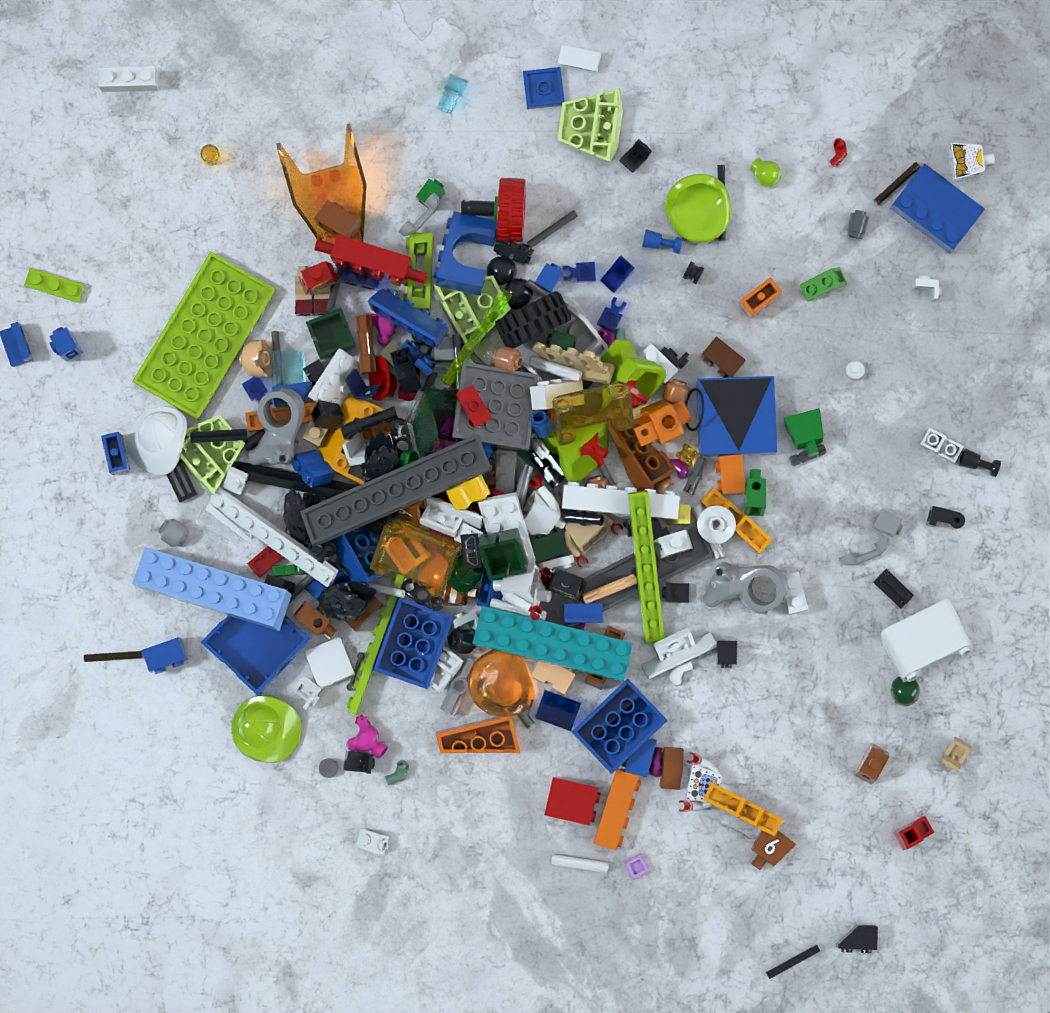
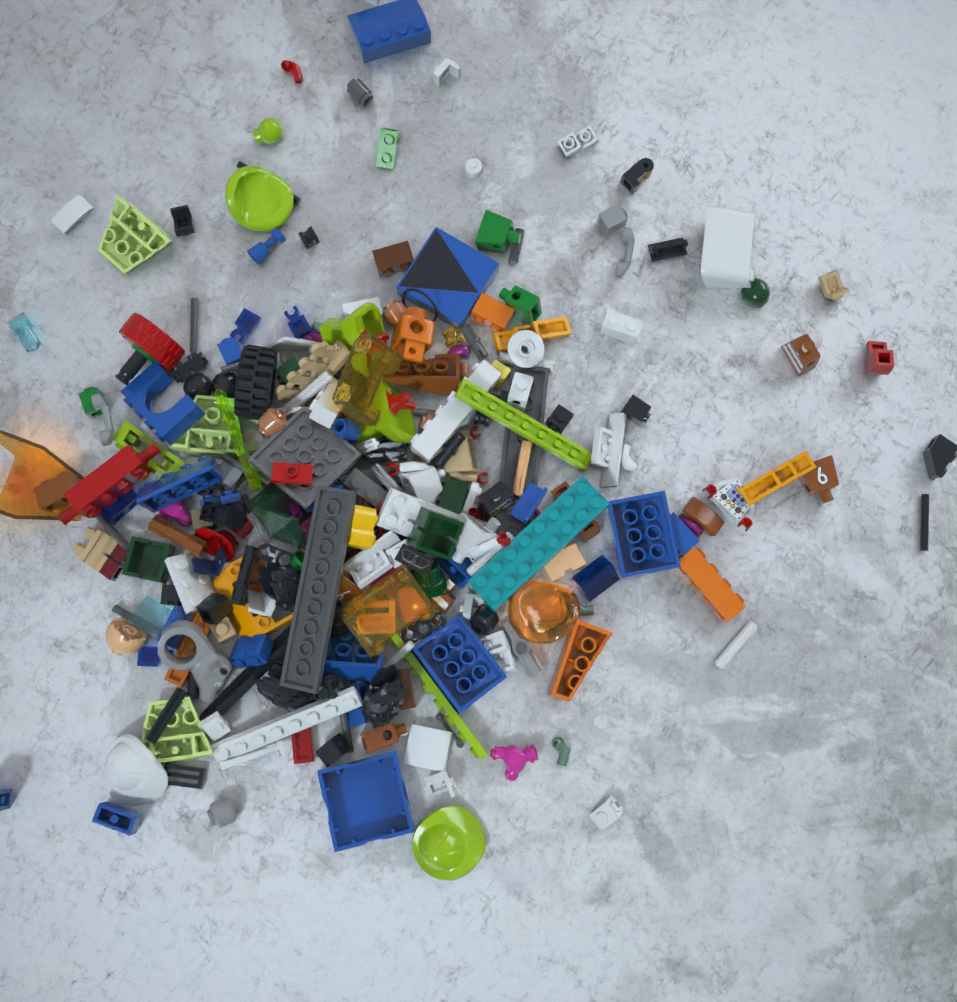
camera: 65 degrees left, 5 degrees down
dark brown bar [84,651,142,662] -> none
lime plate [132,251,276,421] -> none
light blue brick [132,547,292,631] -> none
blue brick [142,637,188,675] -> none
green piece [272,564,308,577] -> none
red torso [298,261,339,295] -> none
flat silver tile [319,758,338,778] -> none
black bracket [343,750,375,774] -> none
blue tile [523,67,564,109] -> none
red brick [544,777,601,826] -> none
clear blue slope [600,255,635,293] -> none
lavender tile [624,854,650,880] -> none
black bracket [660,347,689,369] -> none
light grey animal [703,562,789,615] -> none
orange brick [739,277,782,319] -> none
dark brown bar [874,162,920,205] -> none
black piece [959,448,1001,477] -> none

